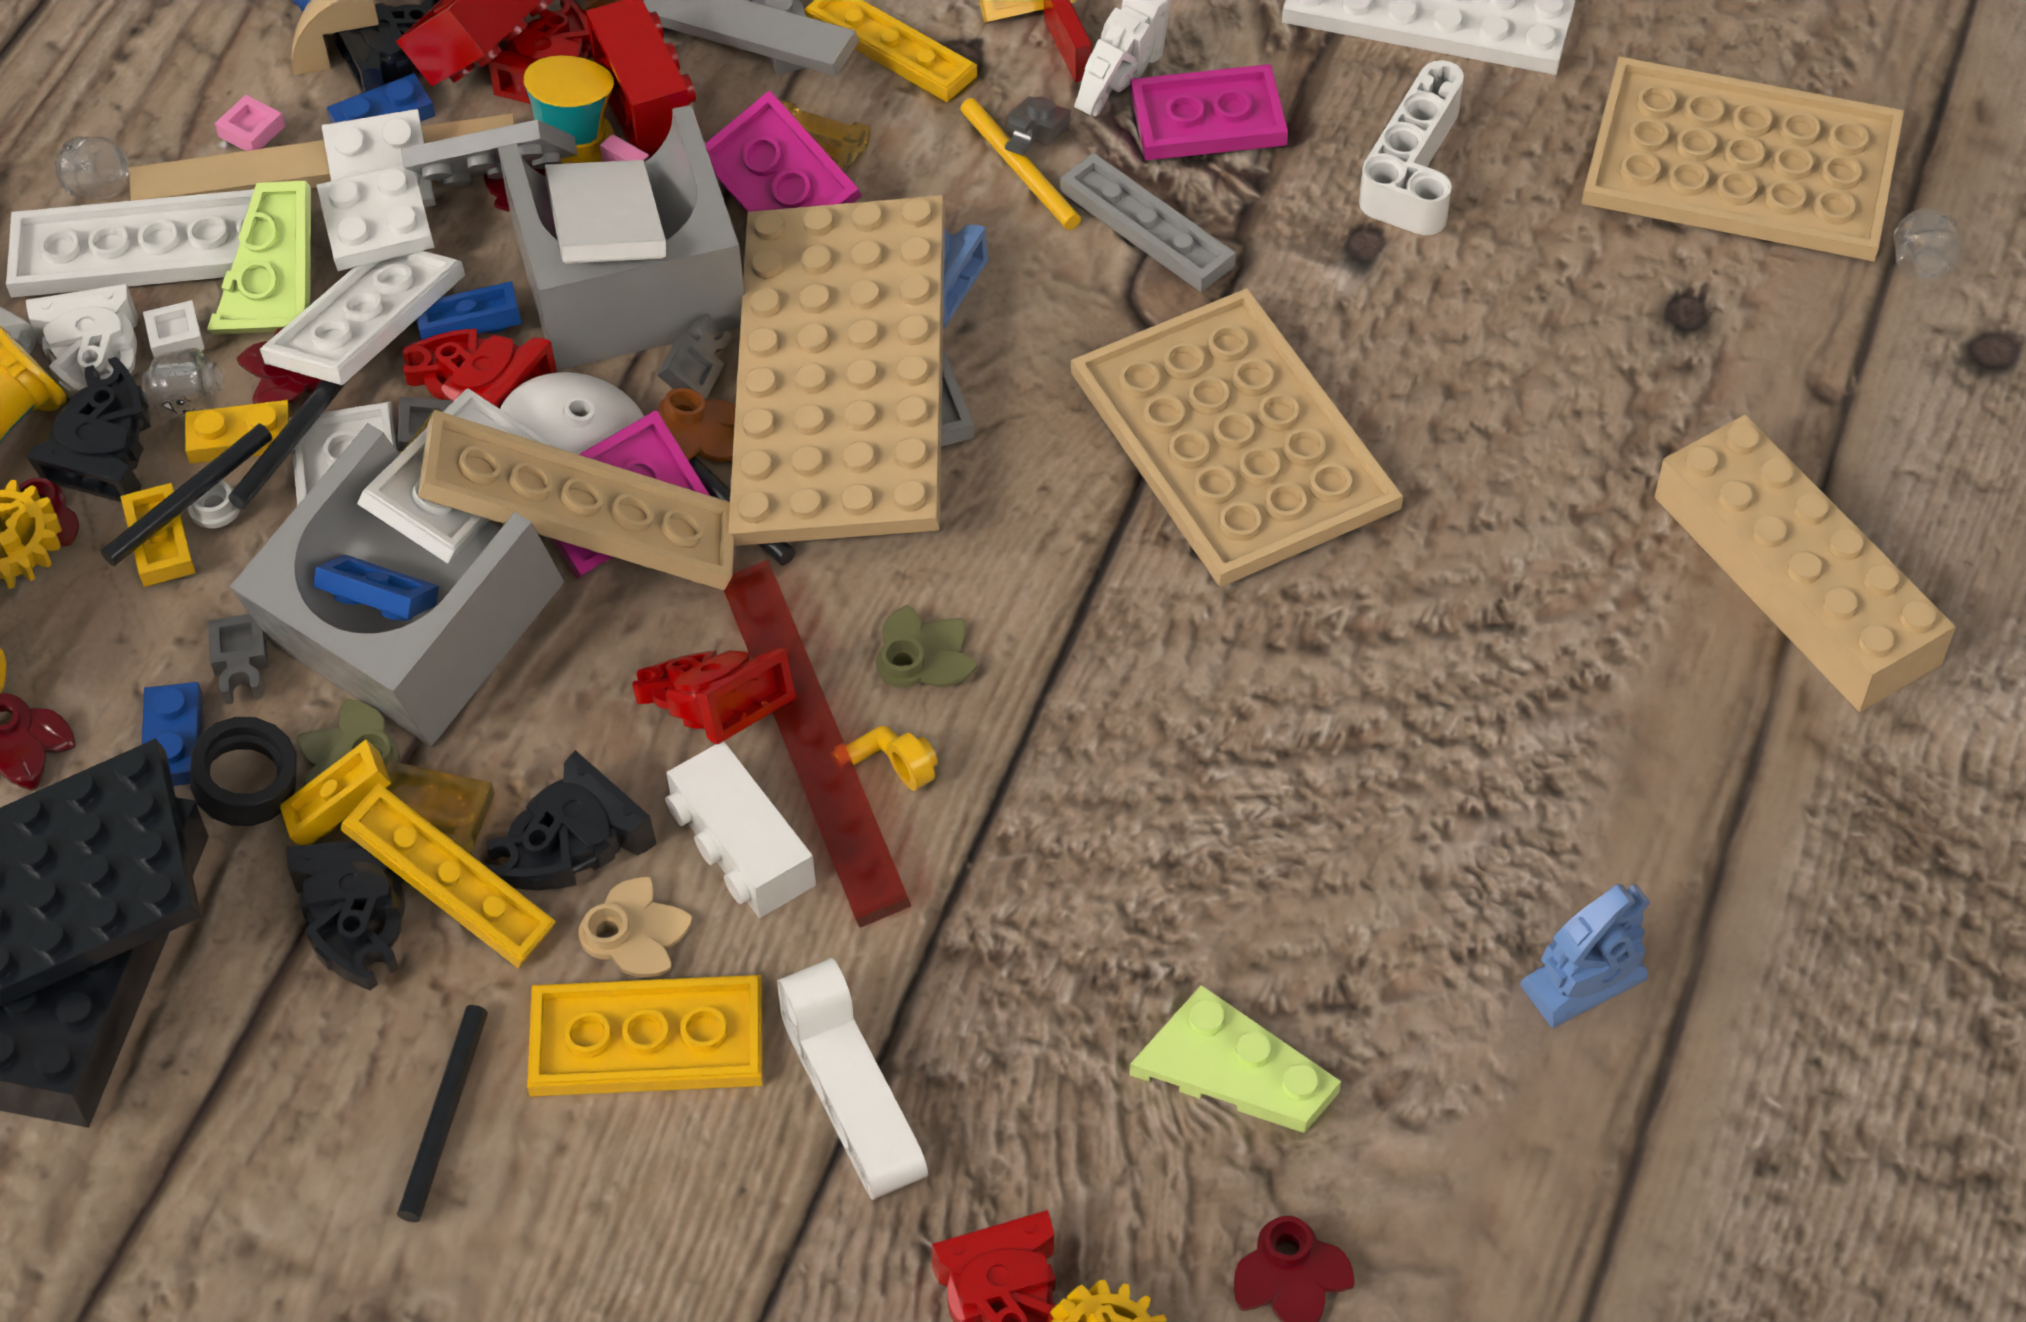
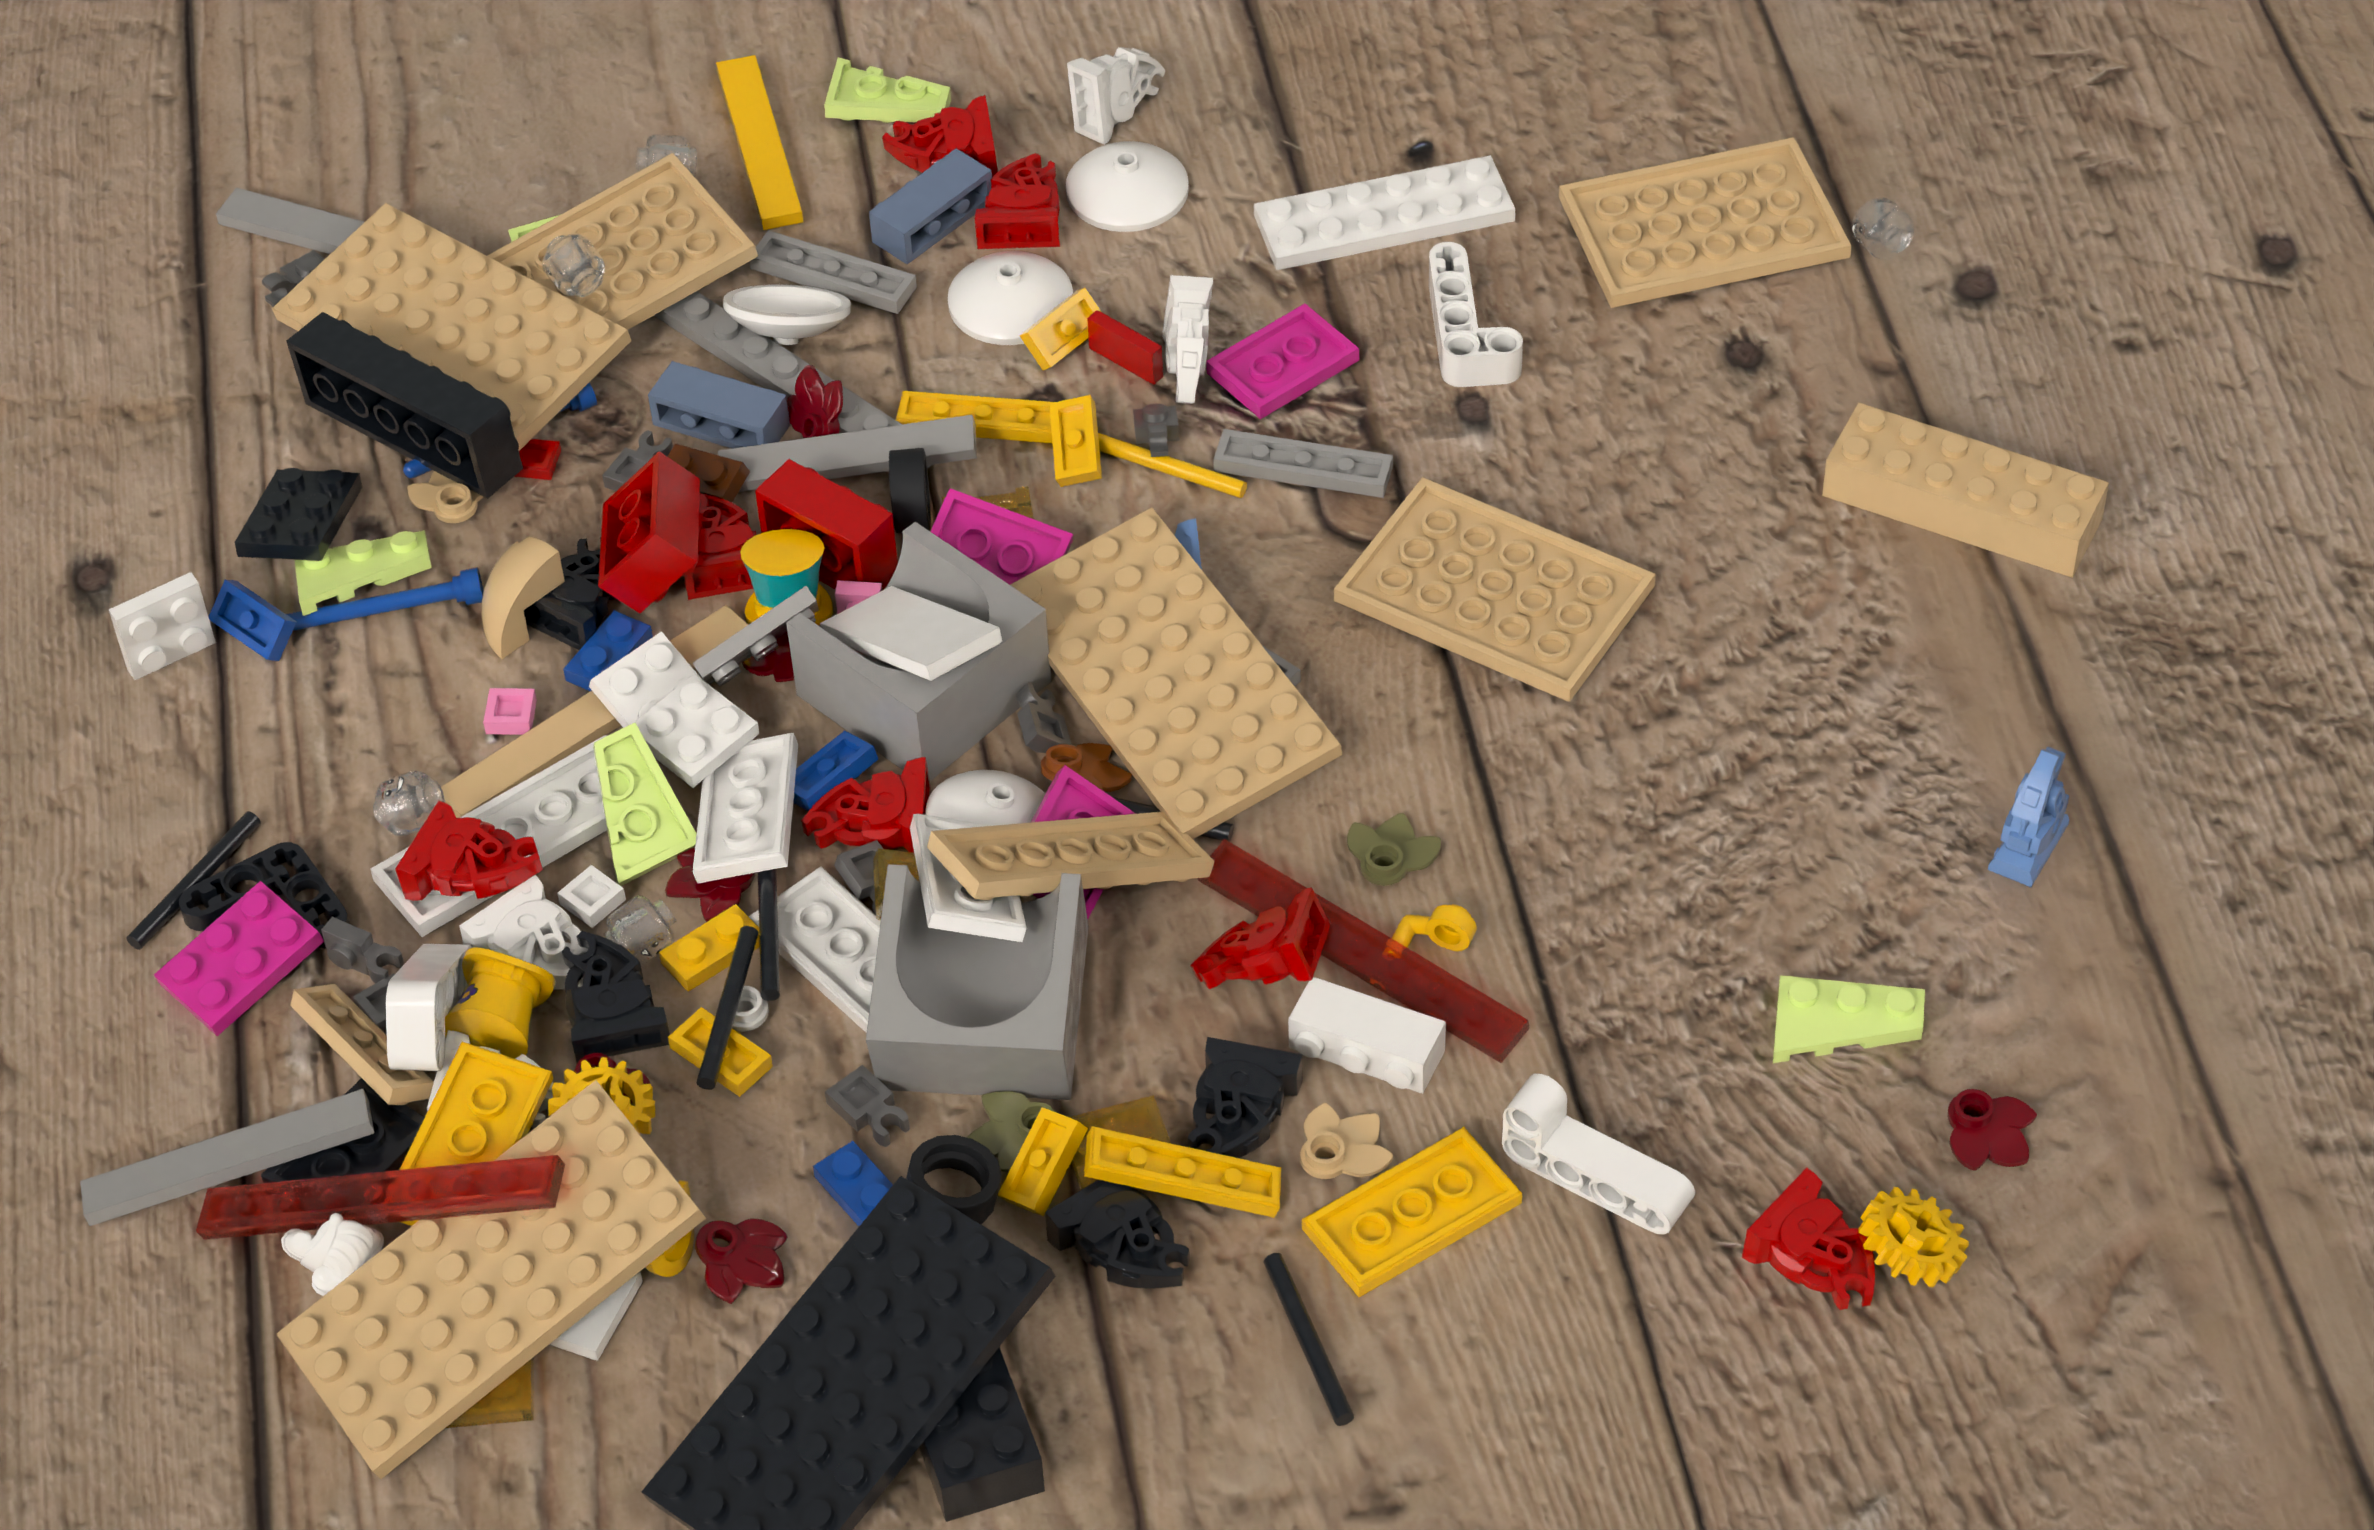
camera: 30 degrees left, 5 degrees down
blue plate [313,554,439,621] -> none
none -> red piece [395,800,543,901]
none -> black tyre [889,448,931,533]
none -> yellow plate [1049,395,1102,487]

